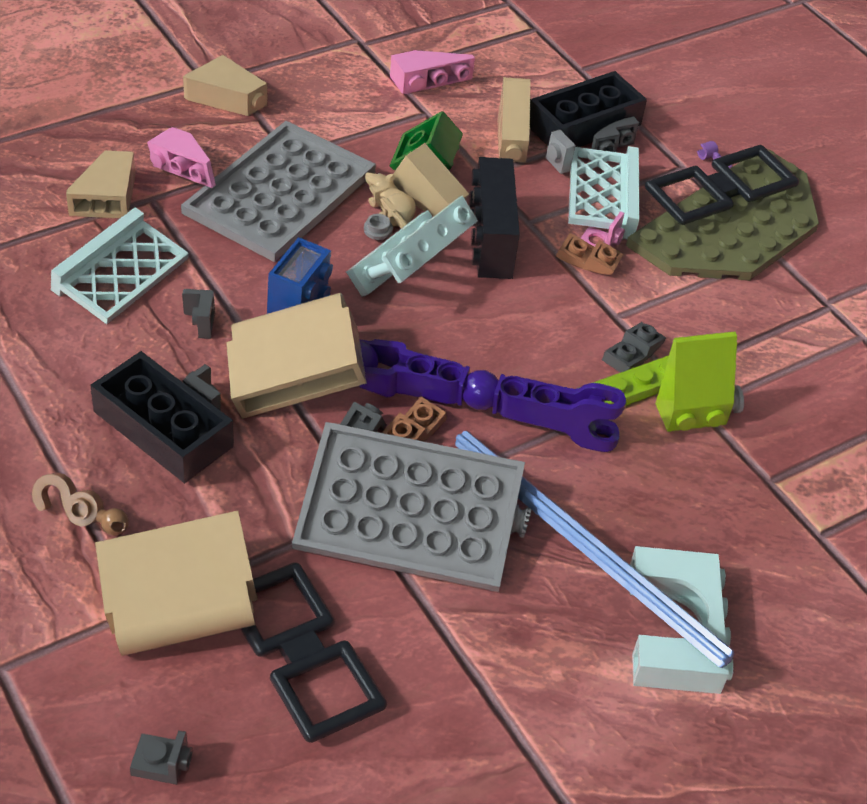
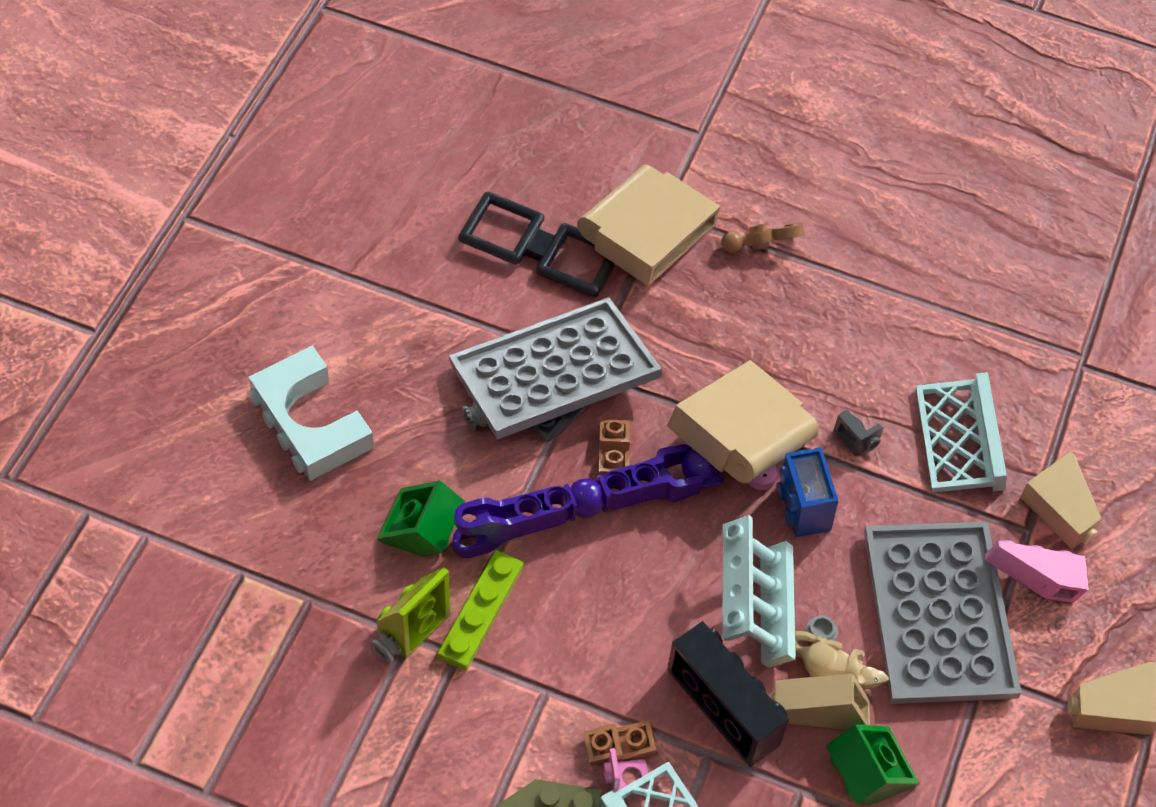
camera: 145 degrees right, 10 degrees up
black brick [90,351,234,484] -> none
dark grey bracket [130,730,193,785] -> none
dark grey bracket [183,364,221,411] -> none
dark grey bracket [340,402,387,432] -> none
axle [455,431,734,668] -> none
dark grey slope [602,322,666,373] -> none
none -> green slope [377,480,466,556]

